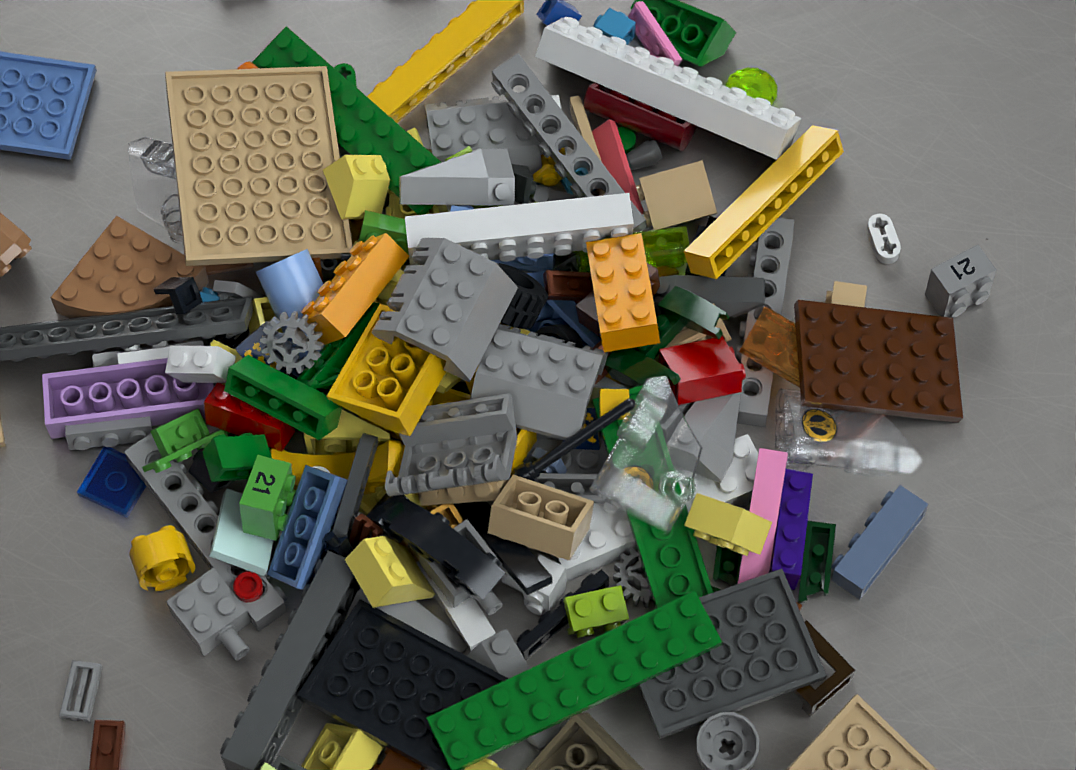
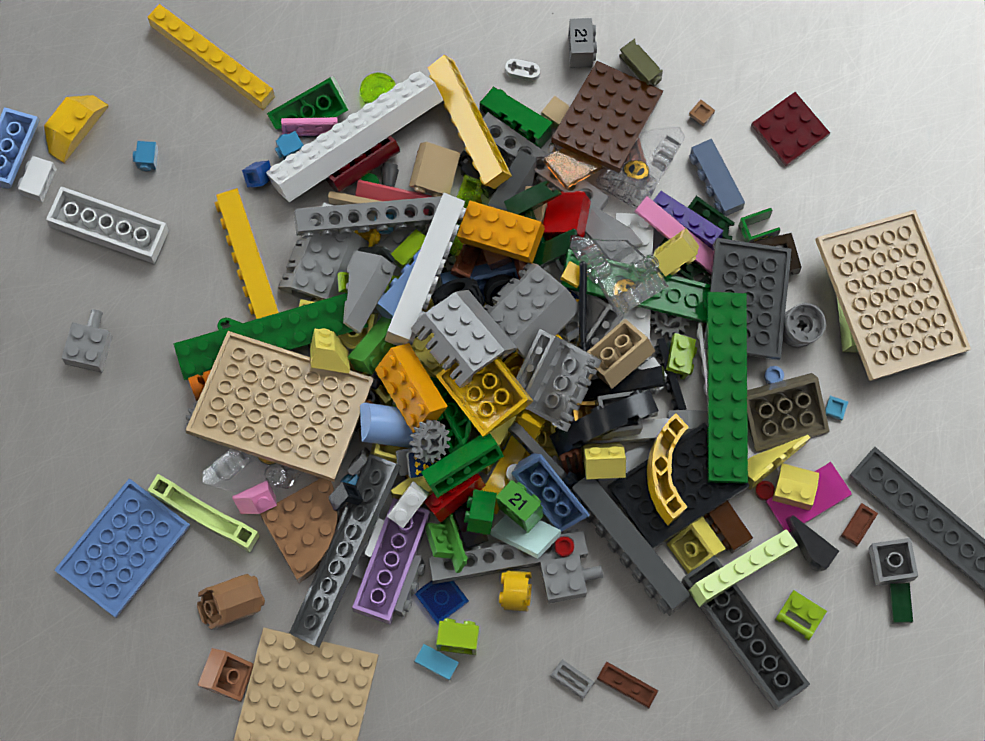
camera: 65 degrees left, 10 degrees up
none -> yellowish green arch [148,474,260,553]
none -> bright pink slope [232,480,277,514]
none -> medium azure tile [415,644,459,681]
none -> lime brick [436,618,479,655]
none -> green wedge [480,86,553,149]
none -> olive window [619,38,663,86]
none -> yellow brick [647,413,689,525]
none -> medium nougat plate [689,99,715,126]
none -> green piece [738,208,781,242]
none -> dark red plate [751,92,830,167]
none -> light blue tile [764,366,784,384]

